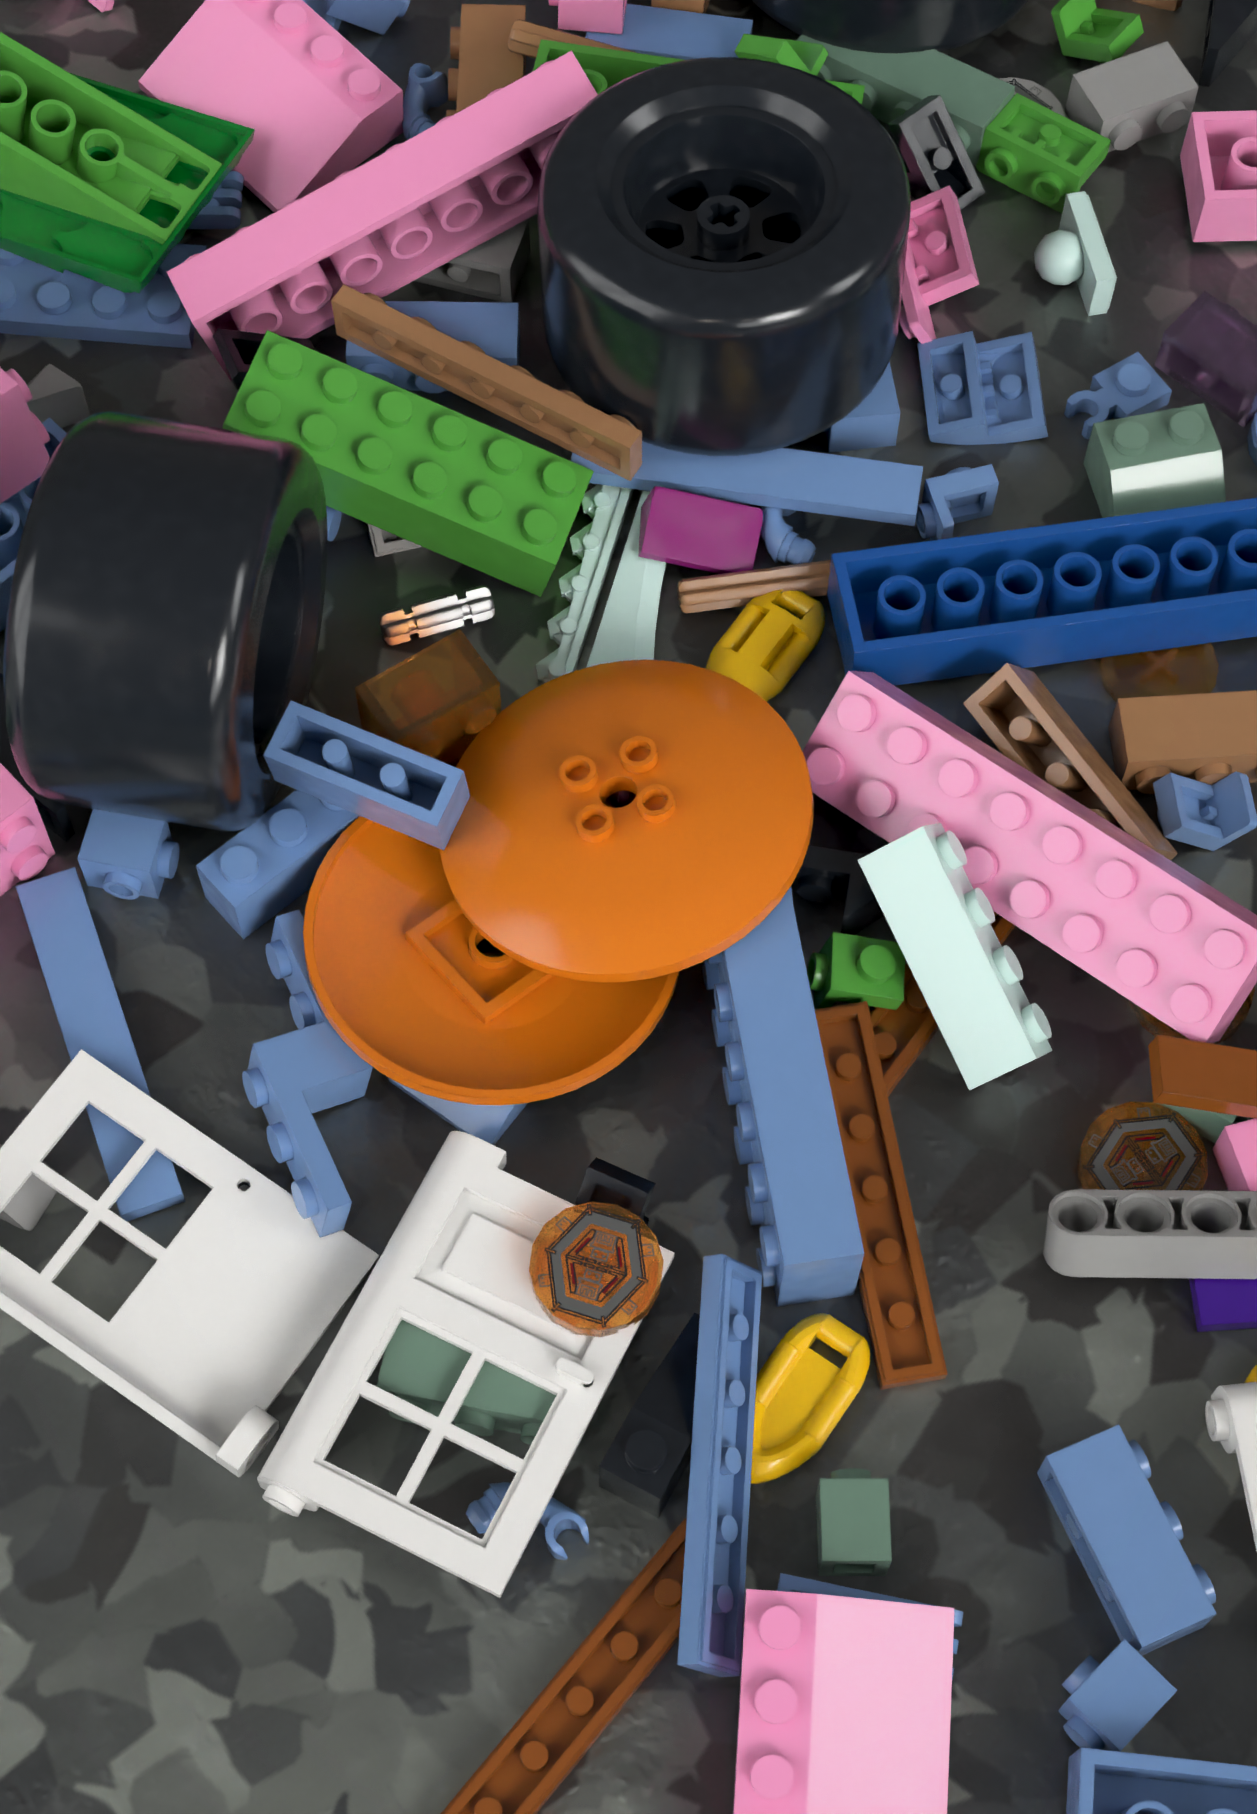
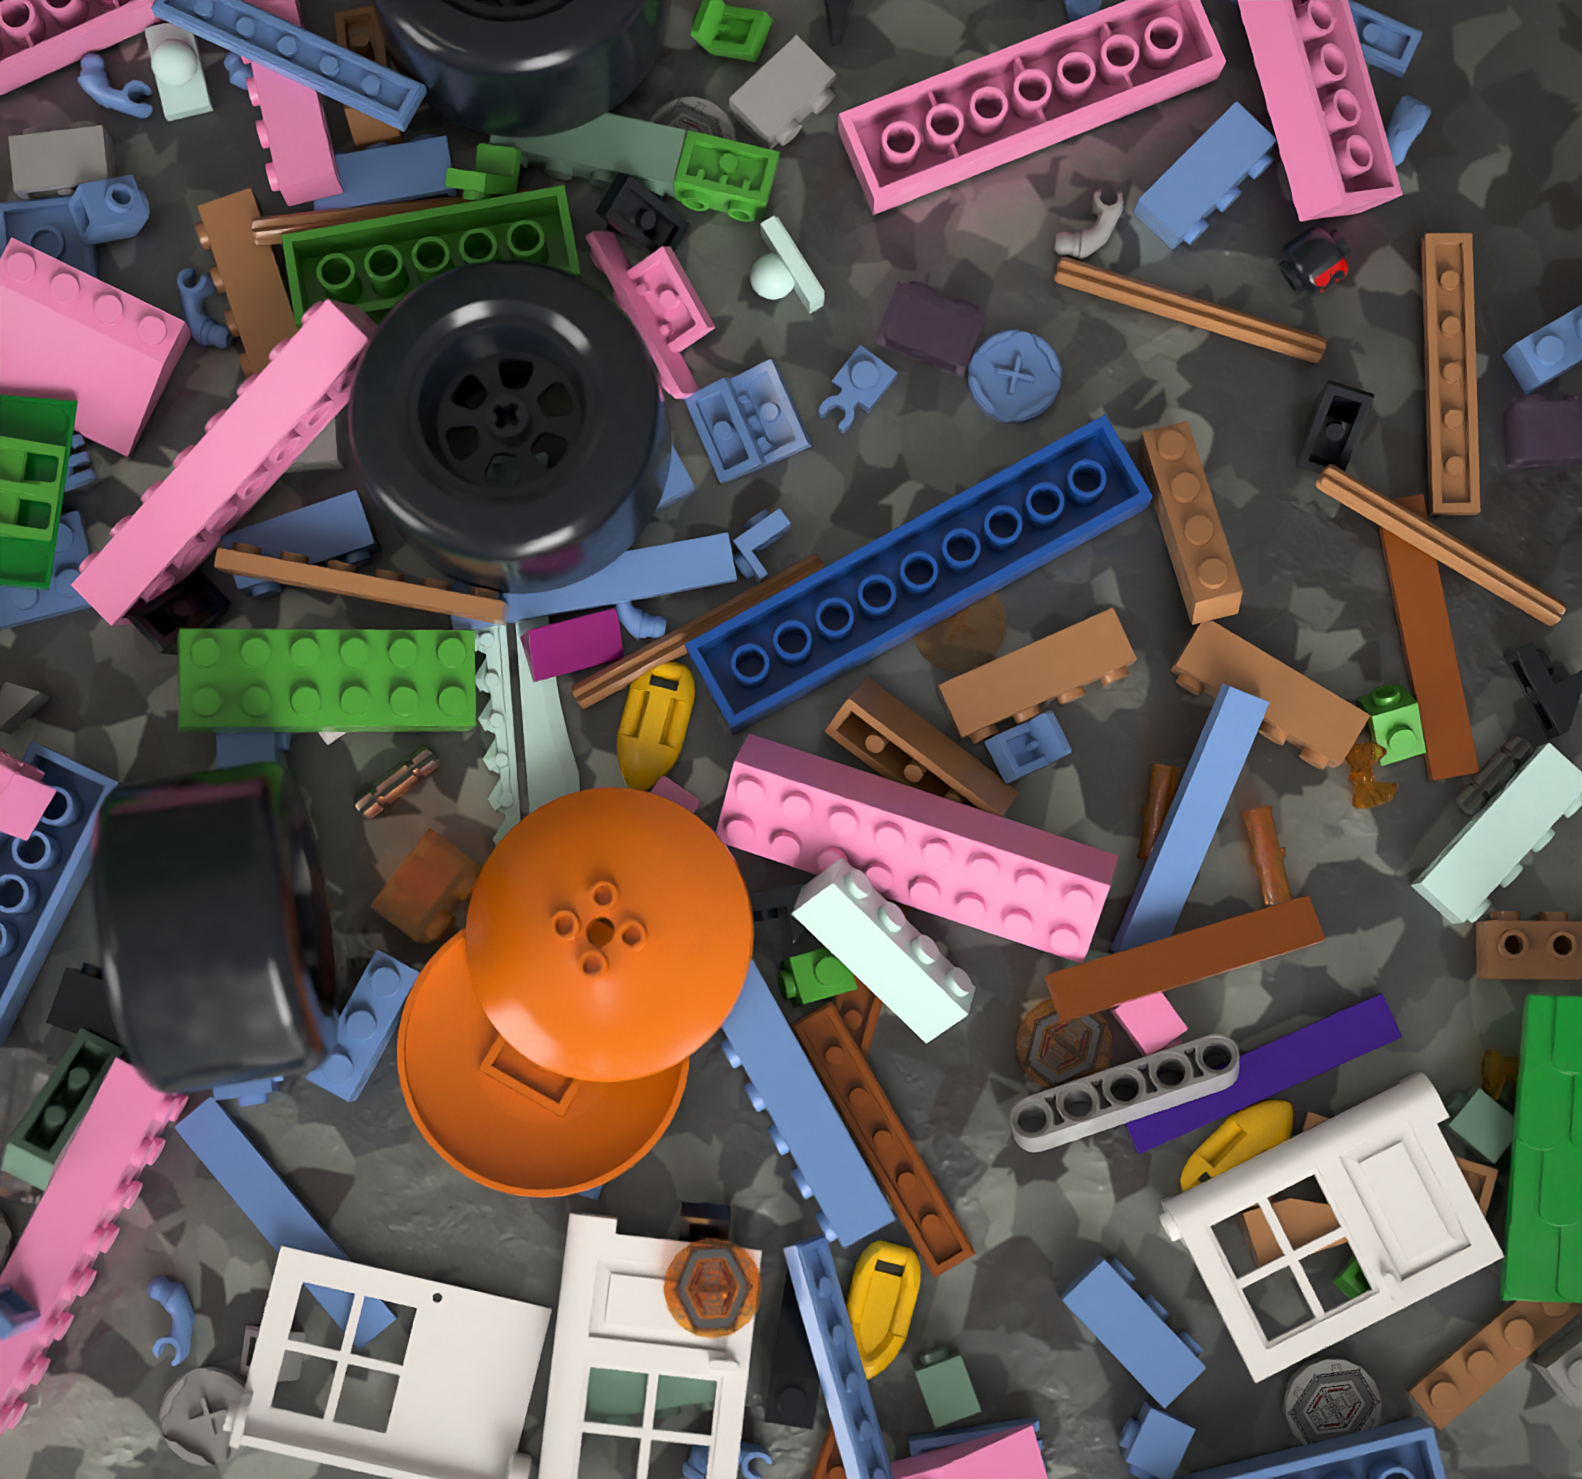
camera: 20 degrees left, 20 degrees up
medium blue bracket [242,910,373,1238] -> none
medium blue brick [263,700,470,850] -> none
sand green slope [1083,403,1226,518] -> none

